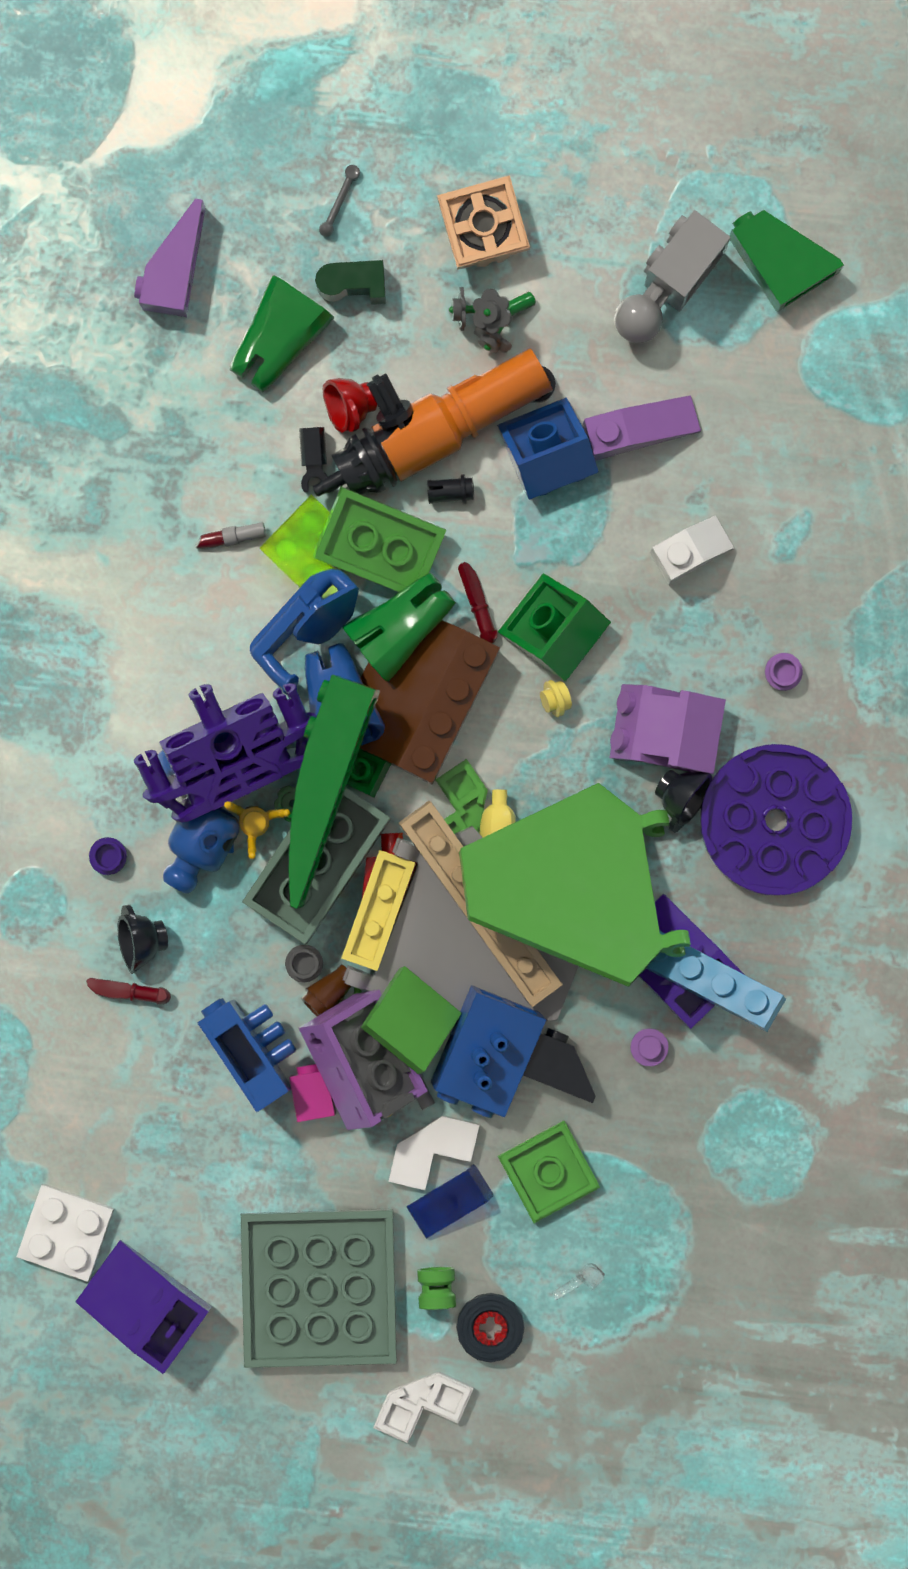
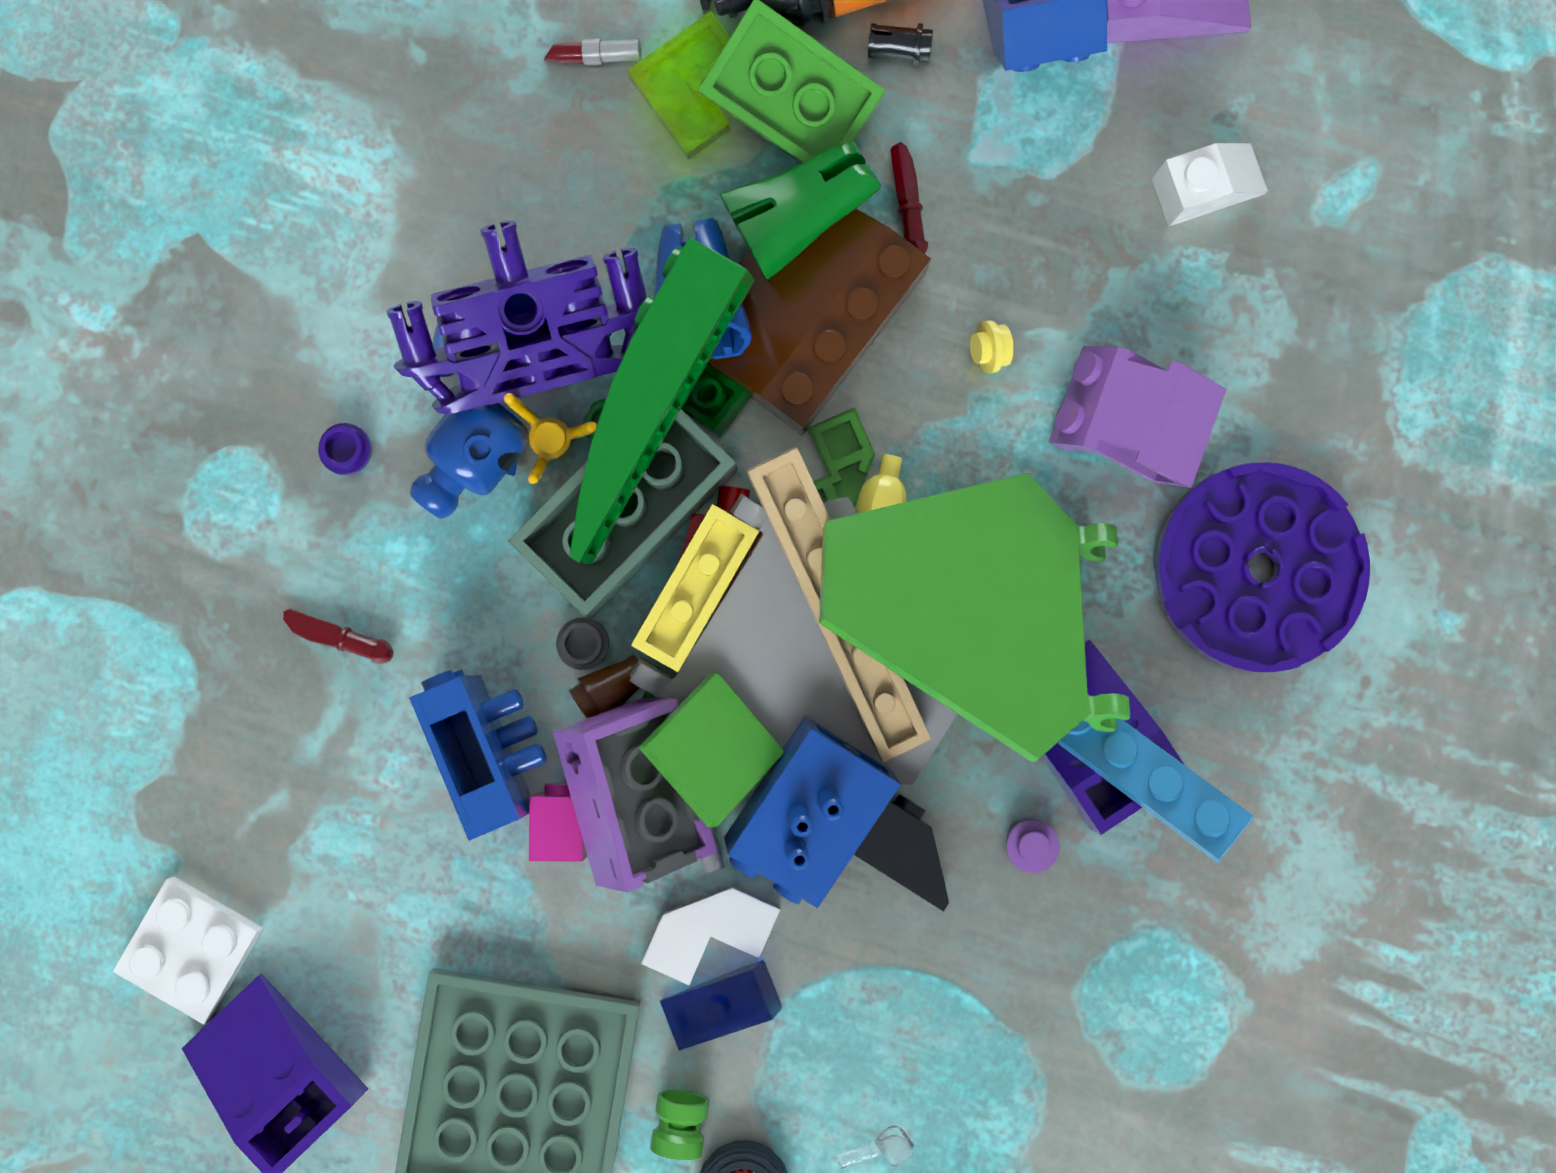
camera: 10 degrees right, 0 degrees up
black piece [117,905,168,974] -> none
blue piece [250,569,359,695] -> none
green slope [498,573,611,682] -> none
bright green tile [498,1120,600,1223] -> none
black piece [655,770,712,833] -> none
medium lavender plate [765,653,803,691] -> none

